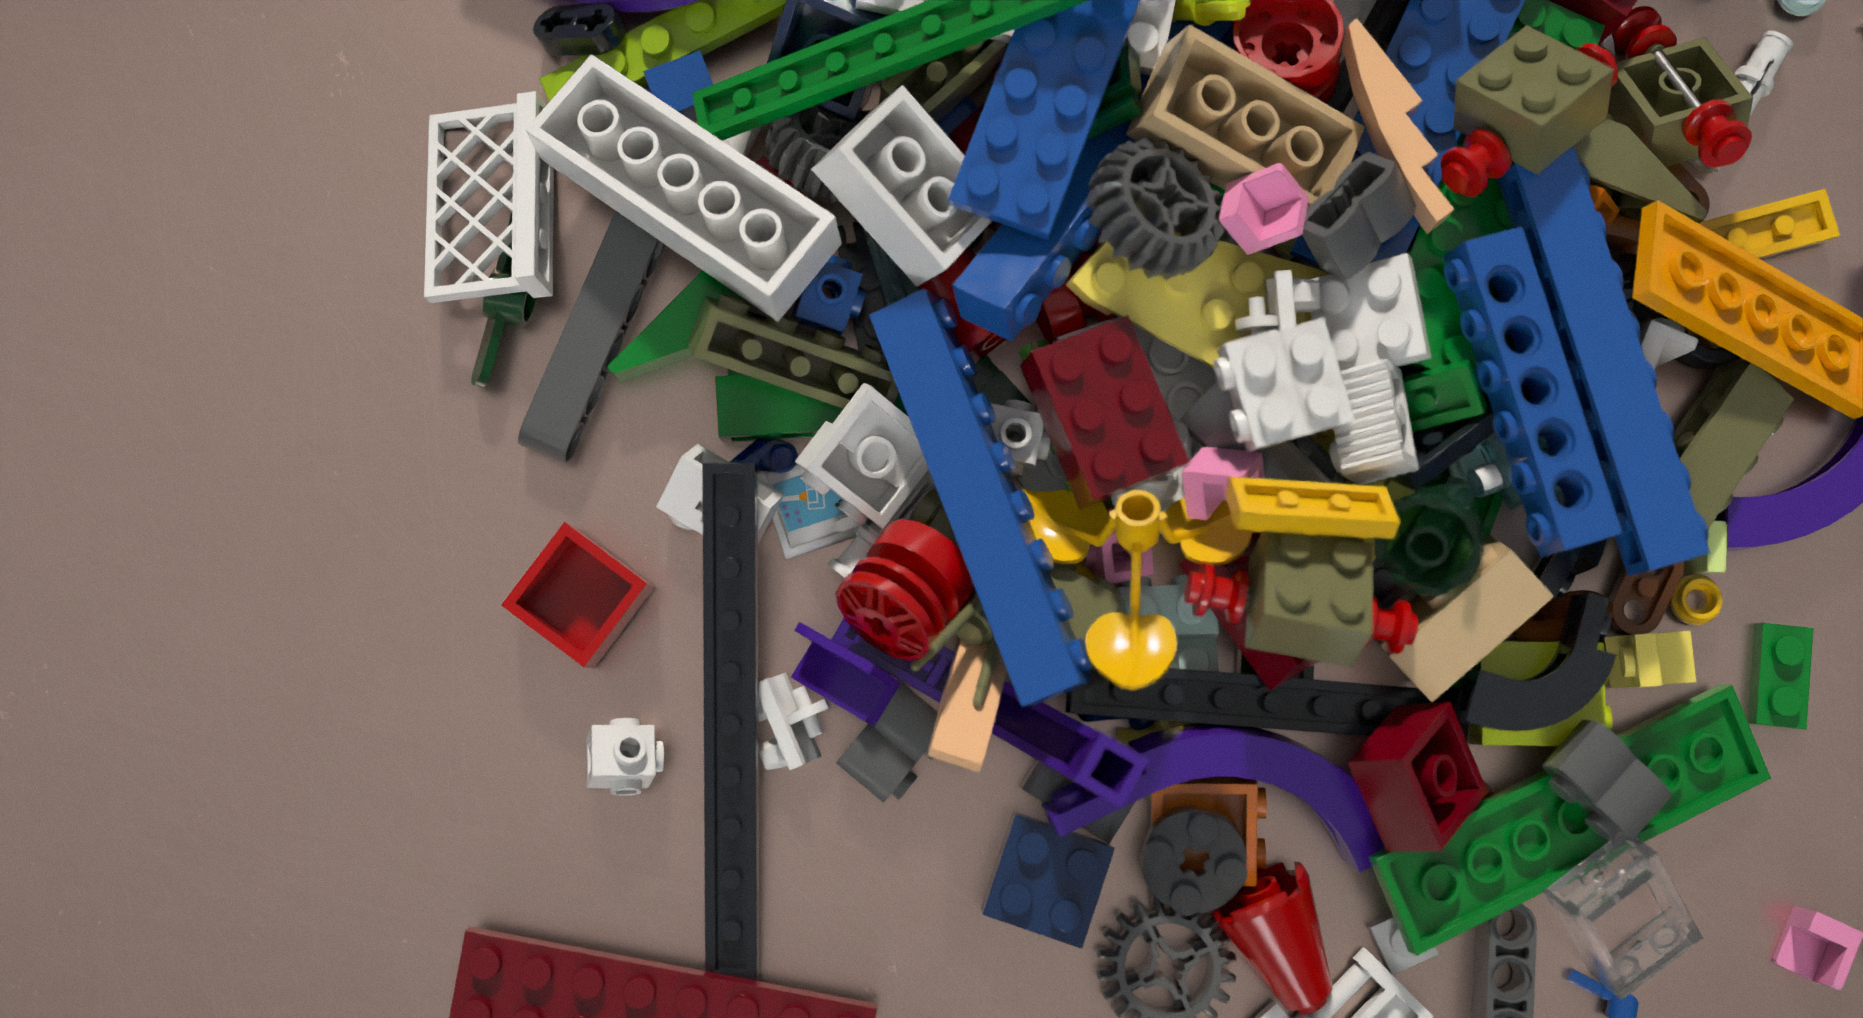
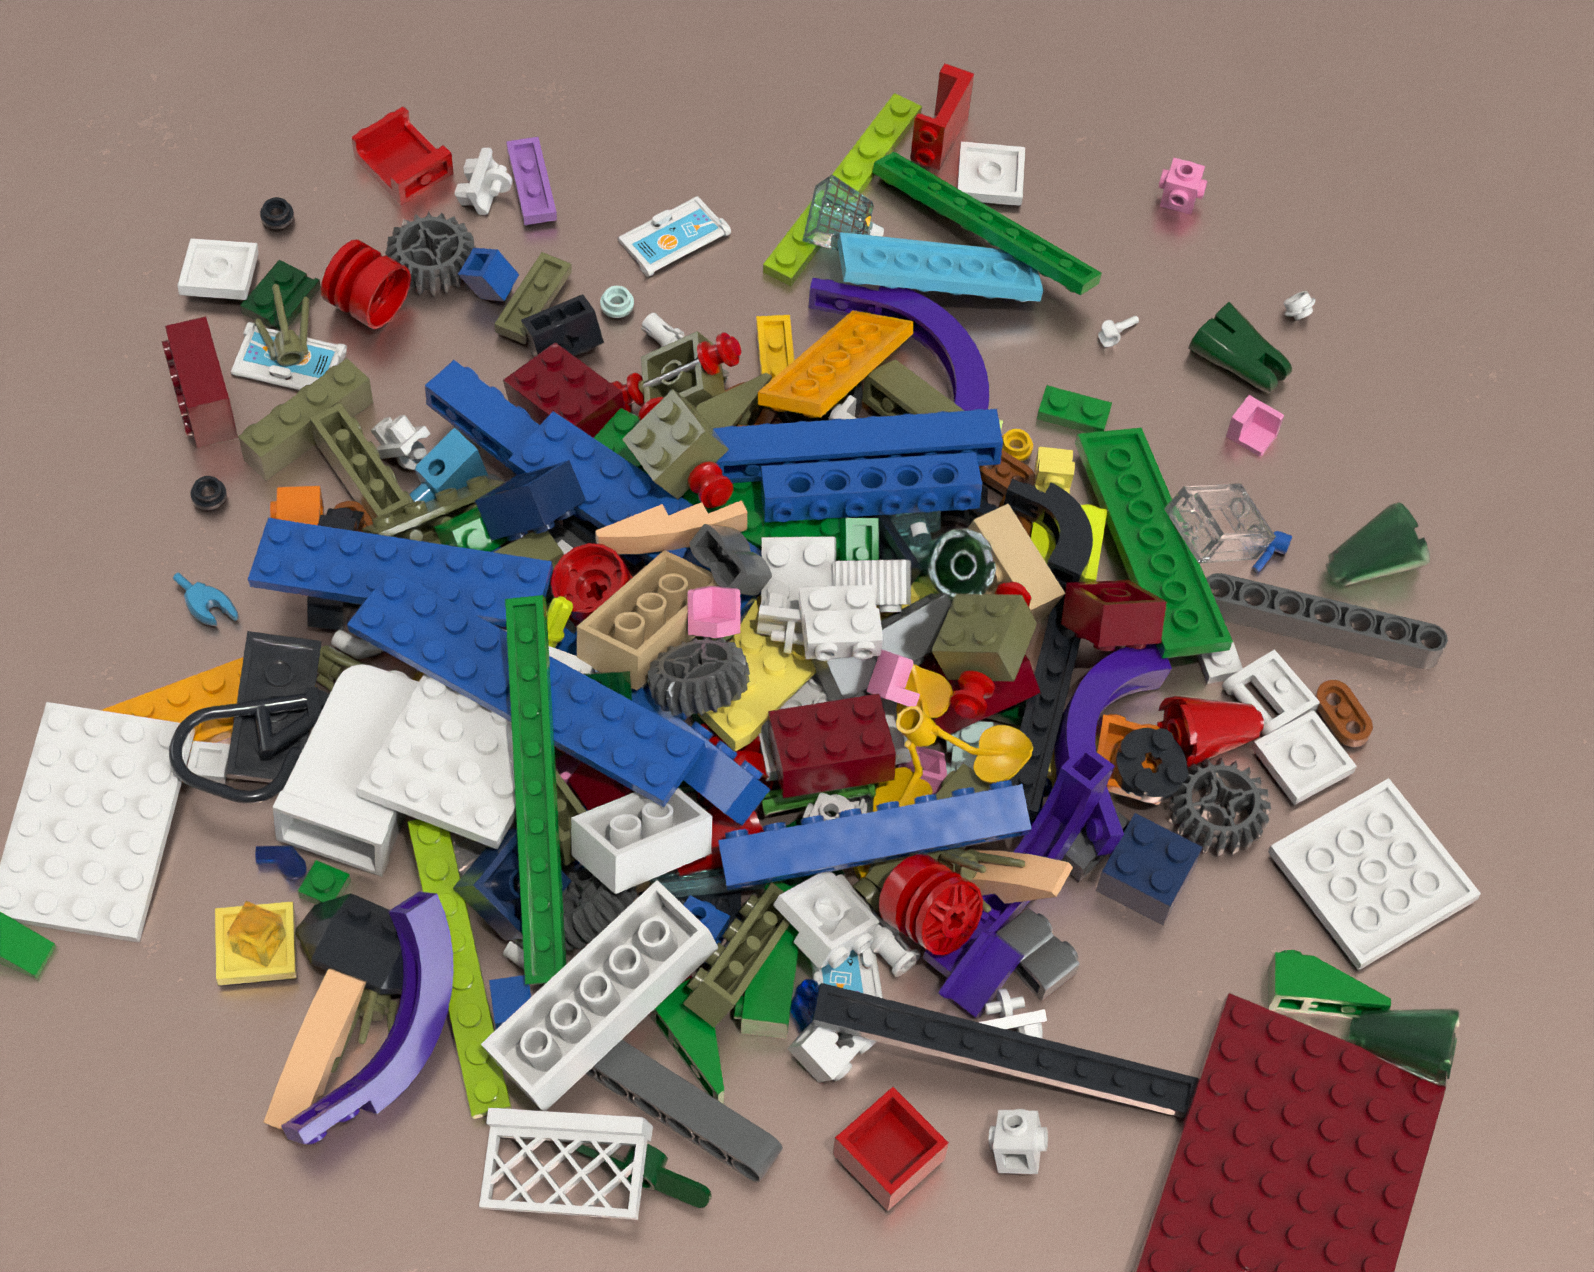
camera: 80 degrees left, 25 degrees down
black beam [533,3,626,56] -> none
yellow plate [1225,477,1400,539] -> none
dark grey brick [1542,720,1672,842] -> none

